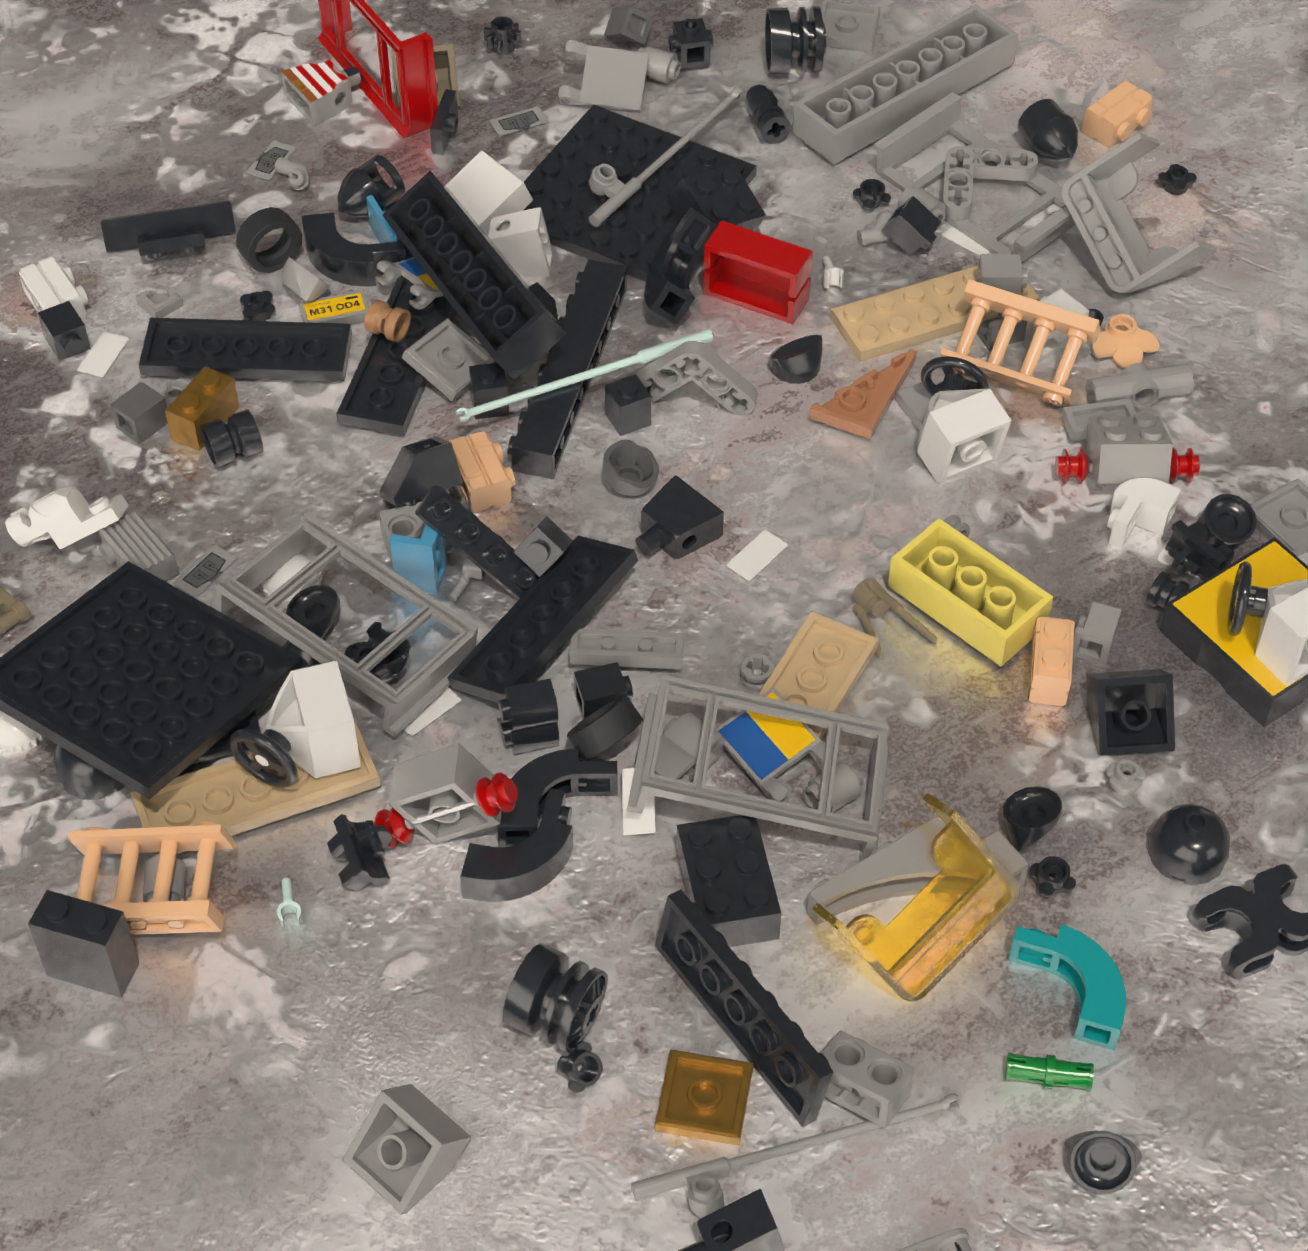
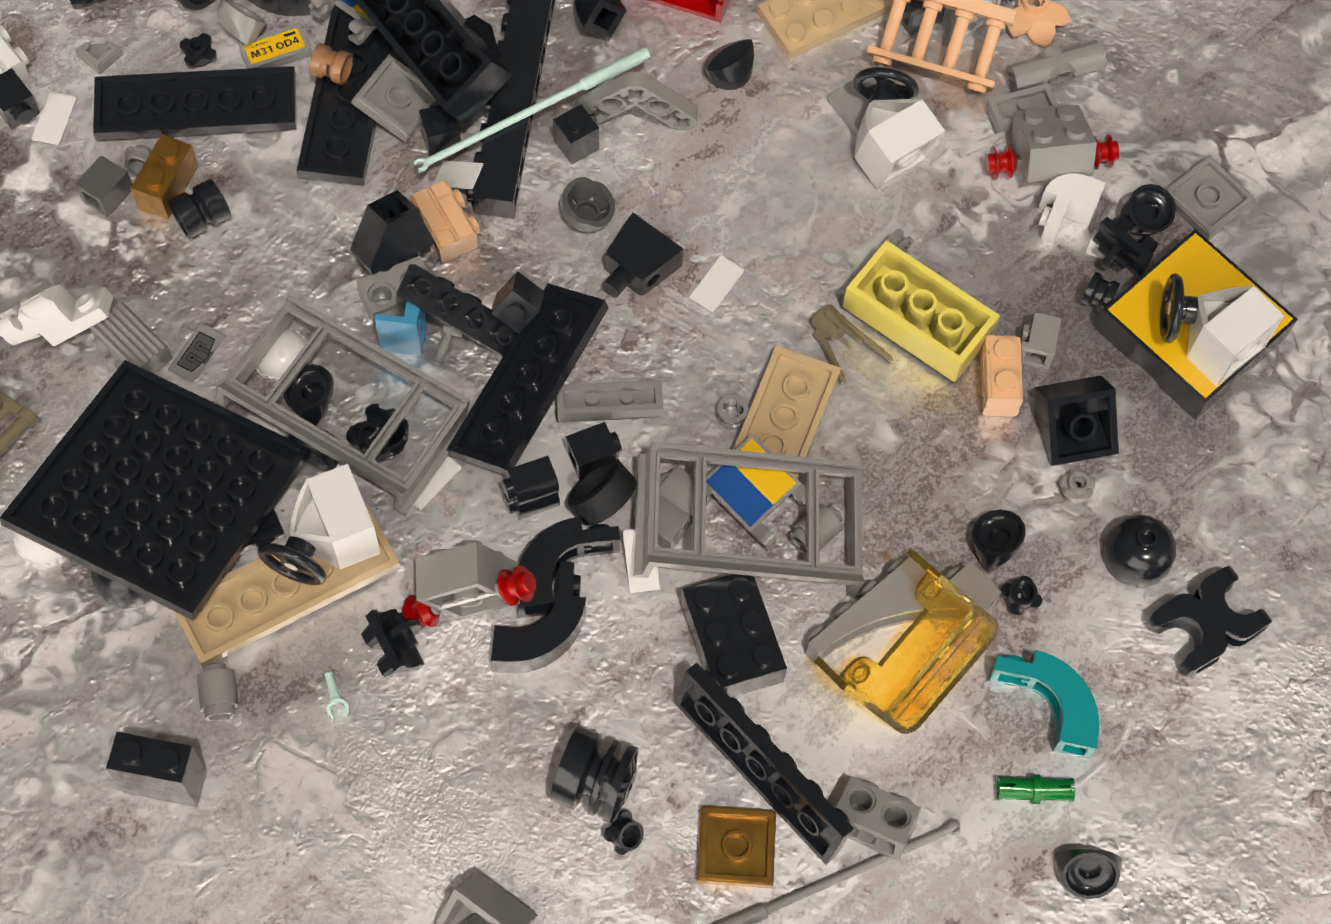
camera: 10 degrees left, 15 degrees up
light nougat fence [68,821,235,935] -> none
nougat wing [809,349,917,439] -> none
none -> white sticker [433,161,483,189]

